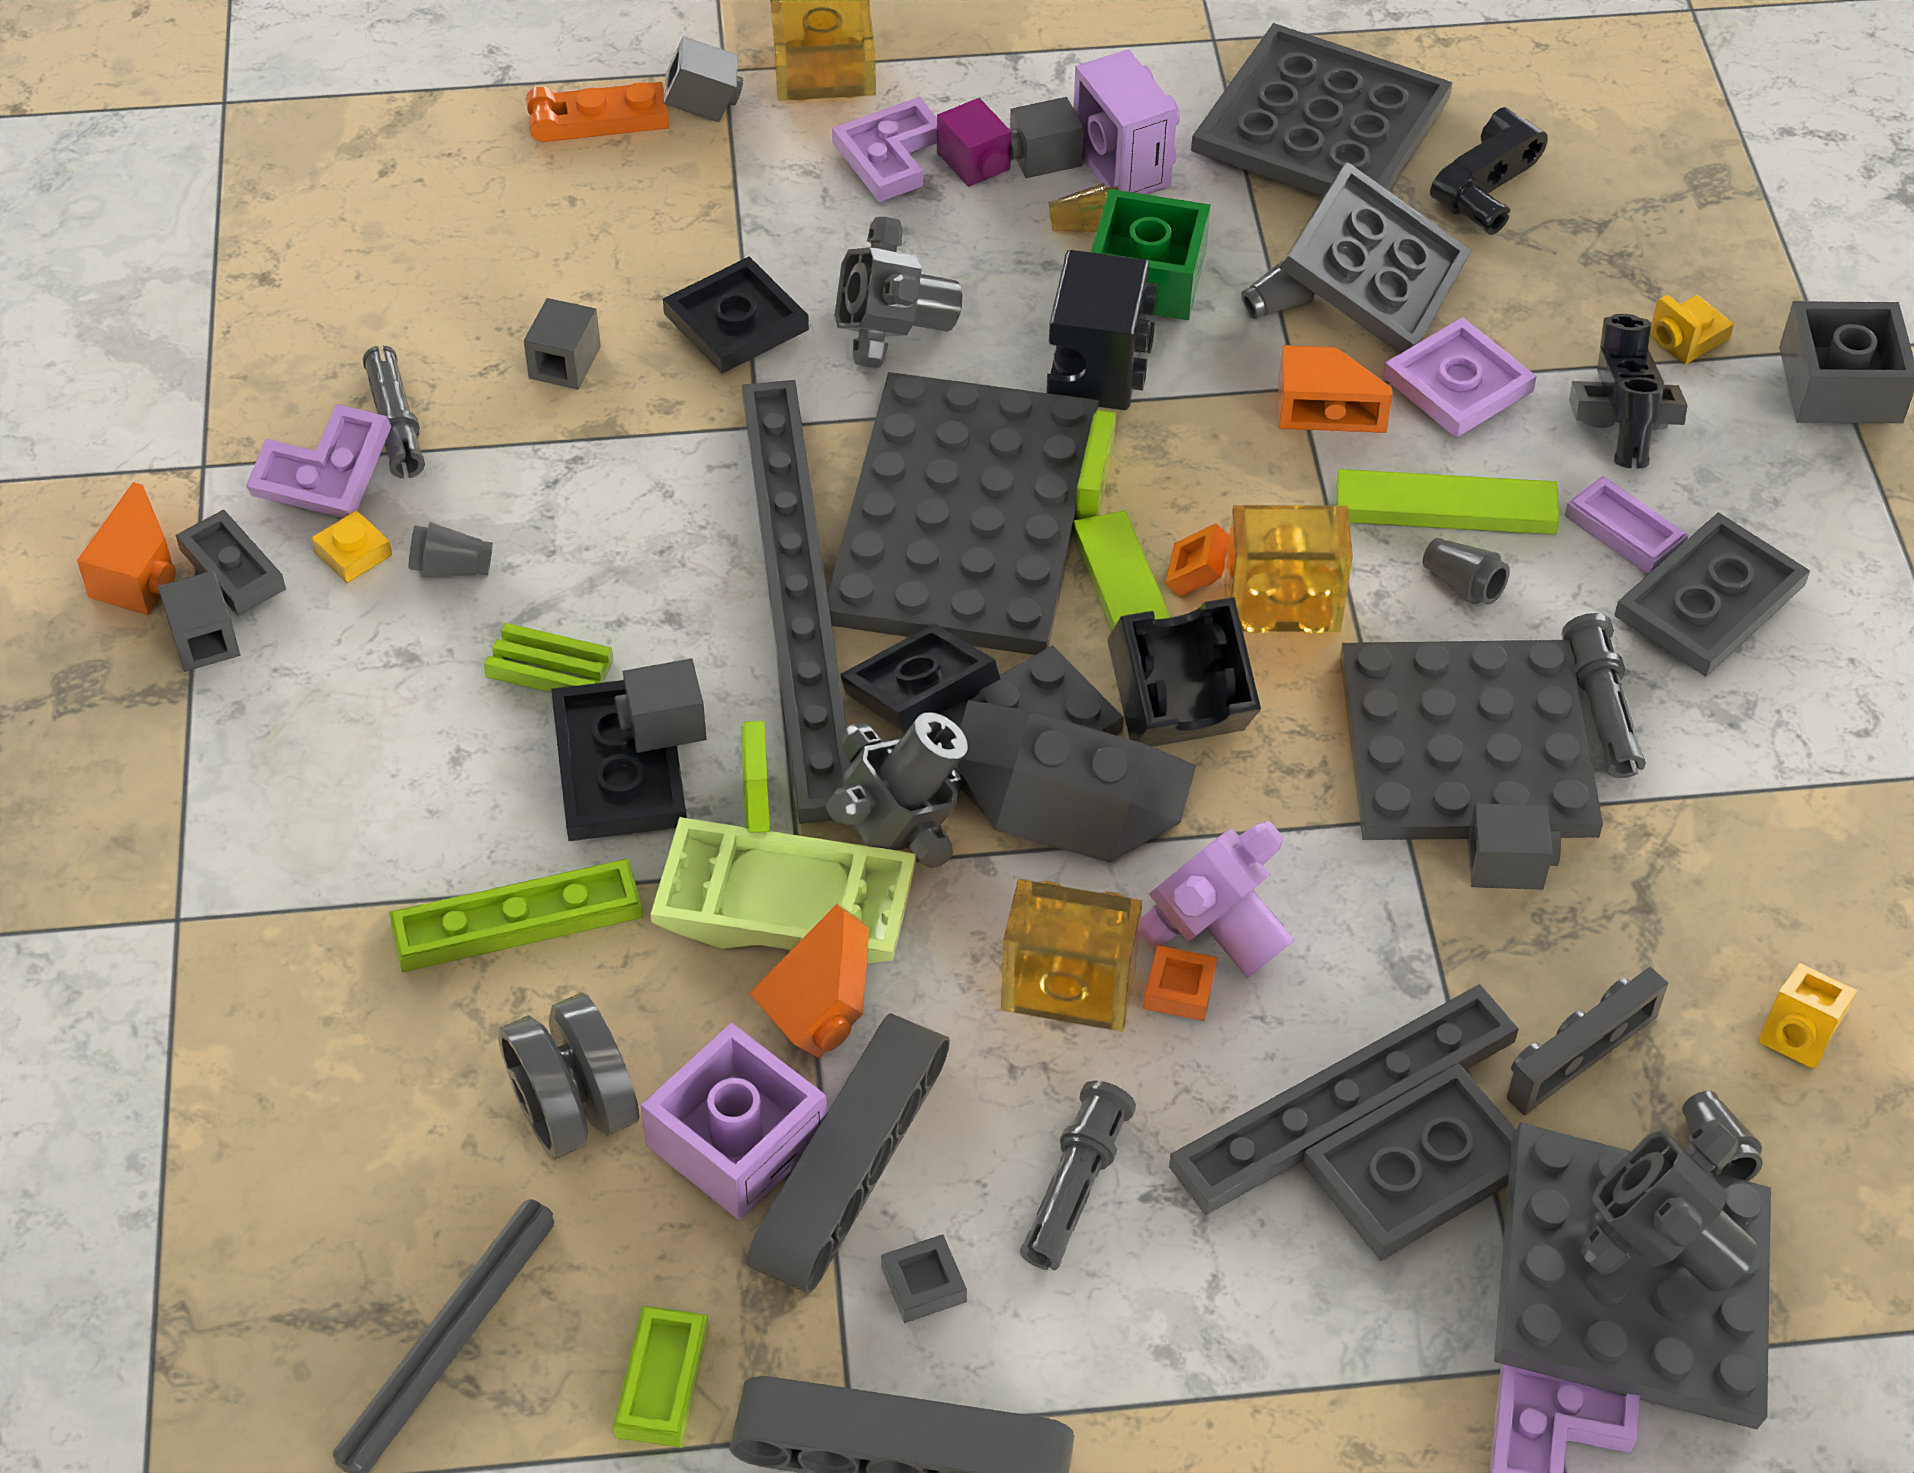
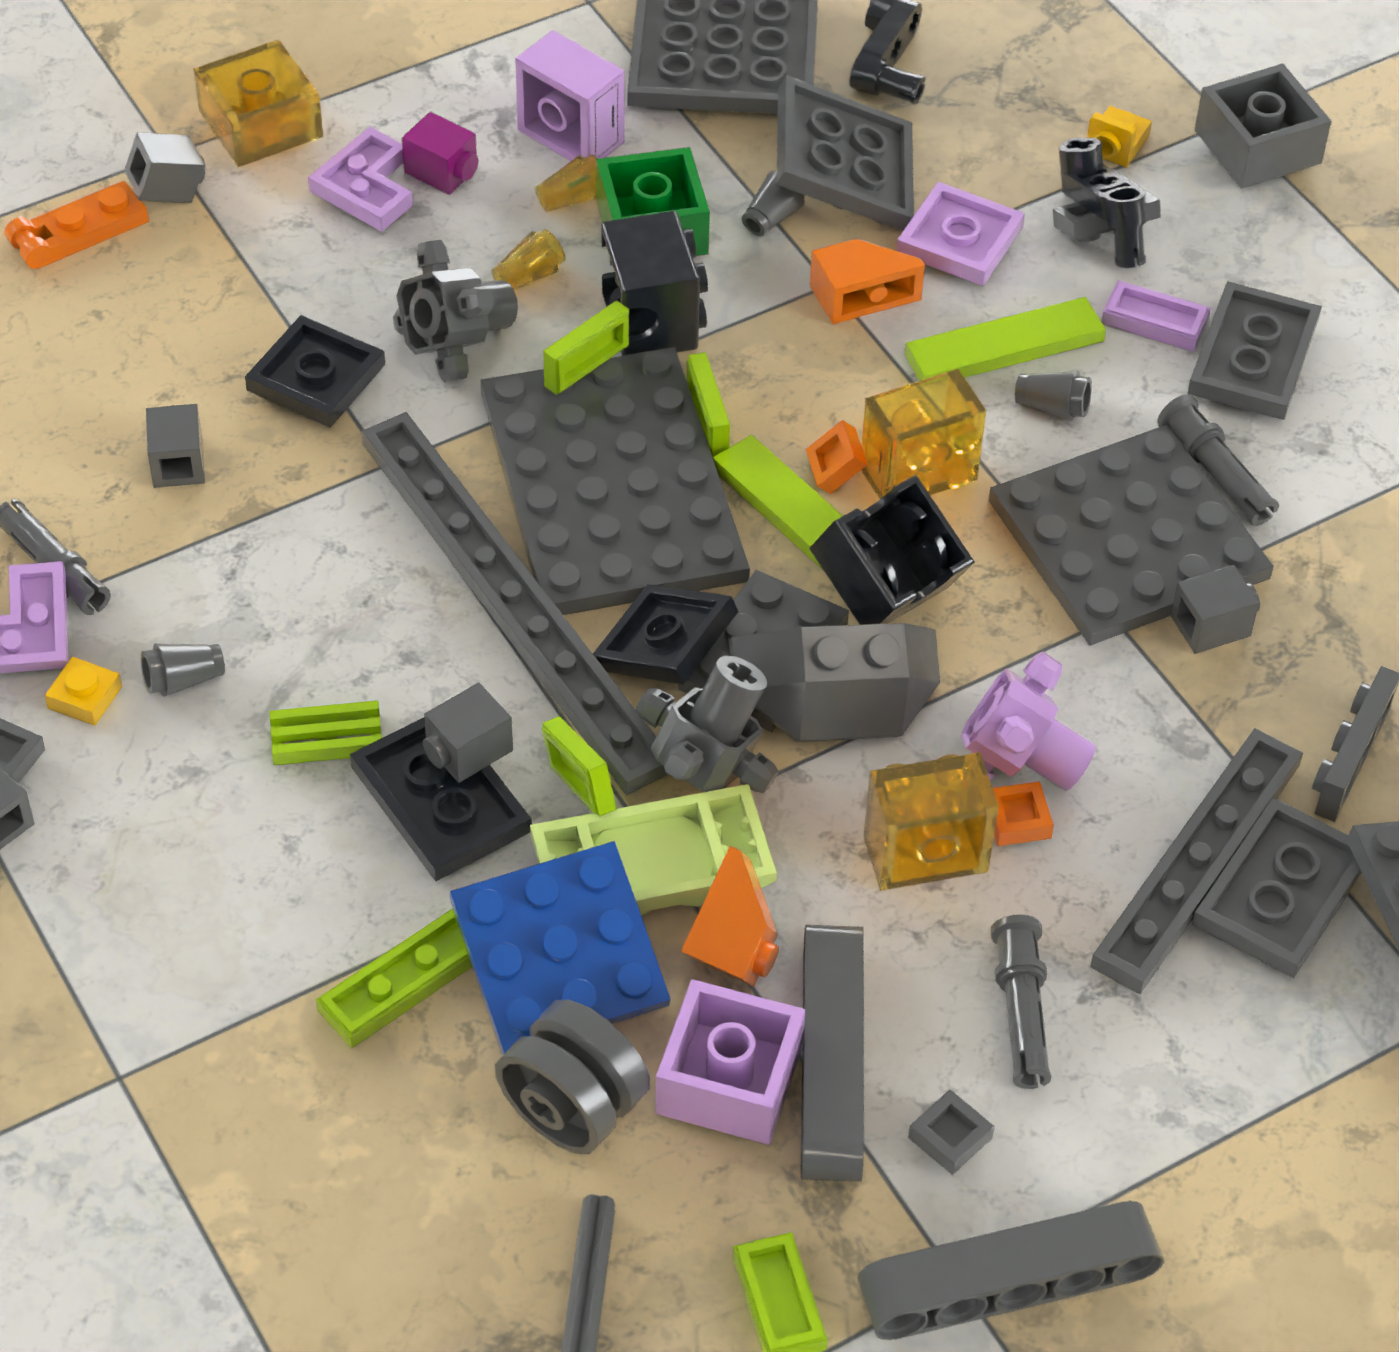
camera: 25 degrees left, 0 degrees up
dark grey brick [1010,97,1084,178] -> none
none -> blue plate [449,841,671,1056]
none -> clear yellow cone [491,229,566,290]
none -> lime tile [543,300,629,395]

